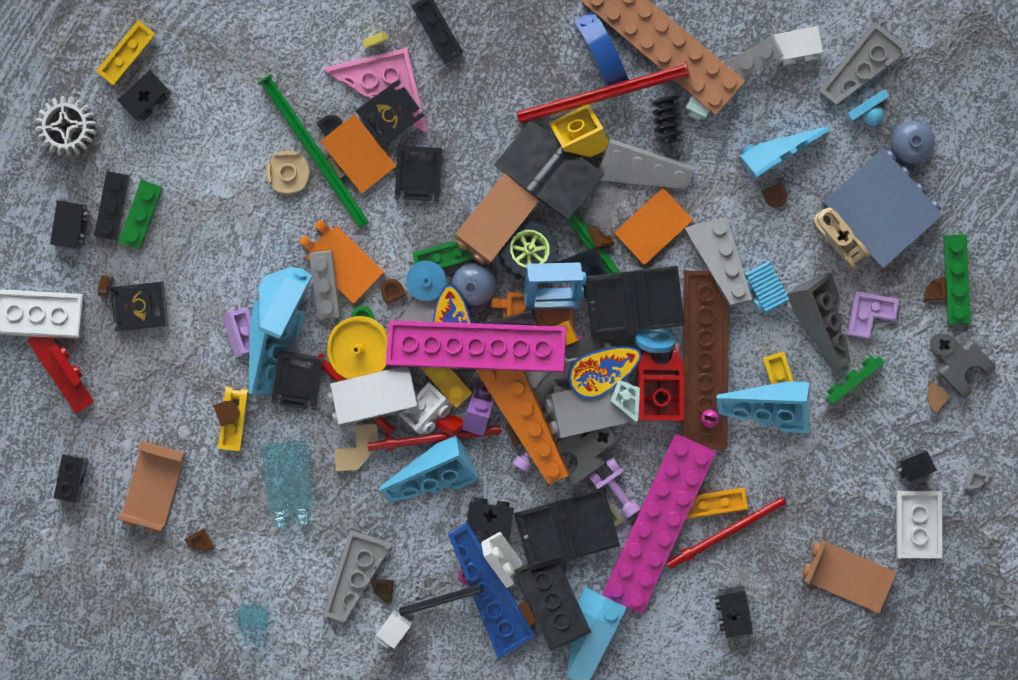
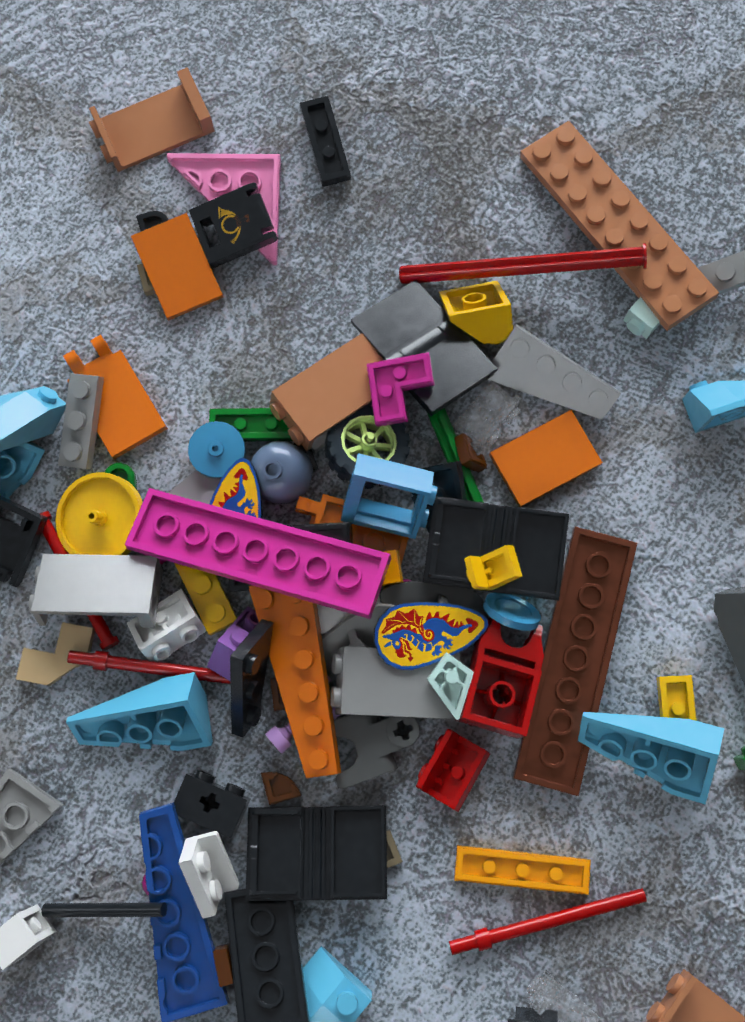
camera: 15 degrees right, 10 degrees down
green axle [257,74,368,228] -> none
tan tile [266,150,310,195] -> none
light yellow tile [362,31,389,48] -> none
dark brown tile [371,578,394,603] -> none
reddish brown tile [381,279,407,305] -> none
black container [394,145,442,202] -> none
red tile [436,415,463,437] -> none
blue arch [574,12,629,86] -> none
lavender bar [588,458,641,519] -> none
dark pink plate [602,433,716,614] -> none
black piece [652,96,684,144] -> none
light grey wing [684,217,752,307] -> none
dark pink hinge [701,410,719,428] -> none
medium azure brick [745,261,790,314] -> none
reddish brown tile [761,182,787,208] -> none
none -> nougat panel [89,67,215,172]
none -> black wing [230,619,274,737]
none -> reddish brown tile [261,772,302,806]
none -> dark pink tile [367,352,435,427]
none -> red bracket [416,729,491,812]
none -> yellow bracket [464,545,523,590]

